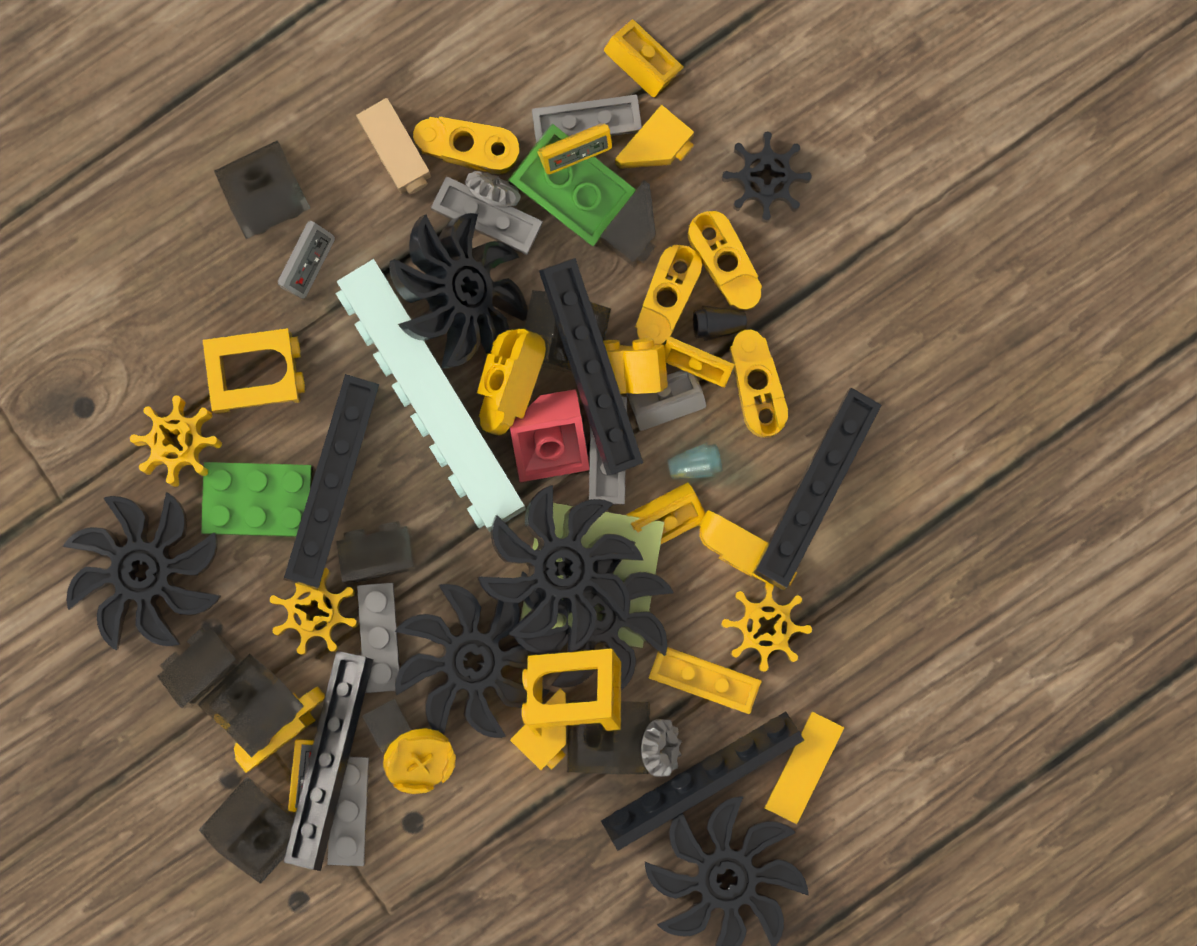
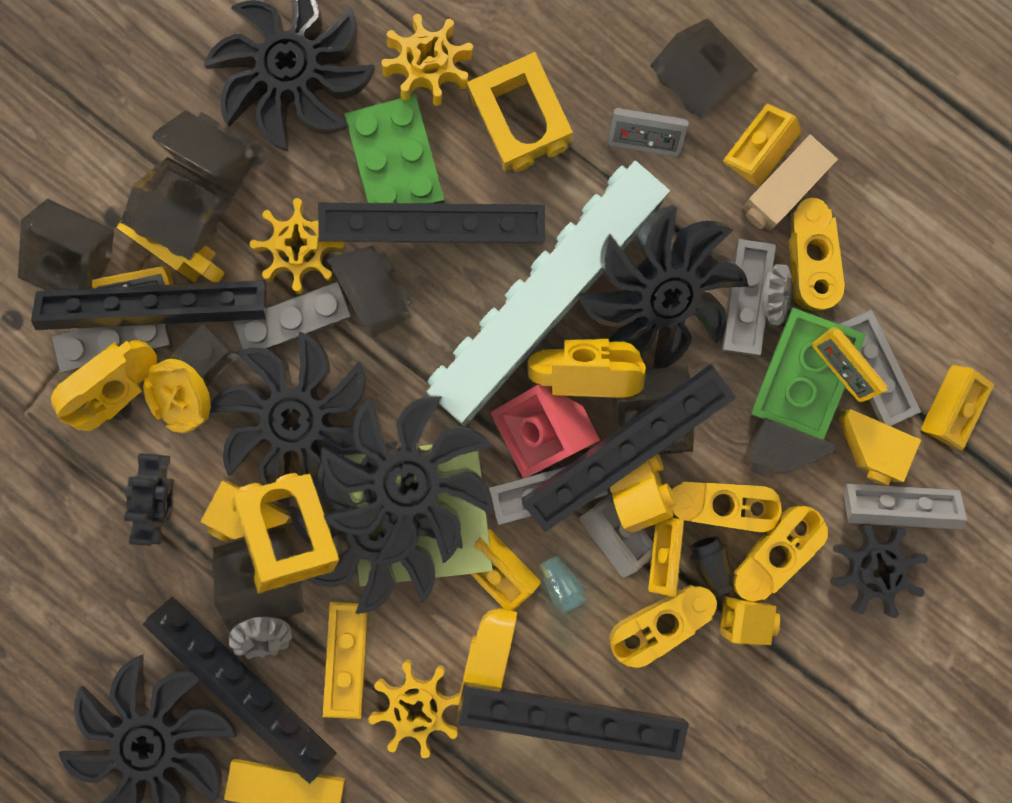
camera: 80 degrees right, 0 degrees up
none -> yellow piece [51,339,157,431]
none -> black gear [124,453,174,546]
none -> yellow slope [719,596,780,645]
none -> yellow slope [723,103,801,187]
none -> light grey plate [843,484,968,530]

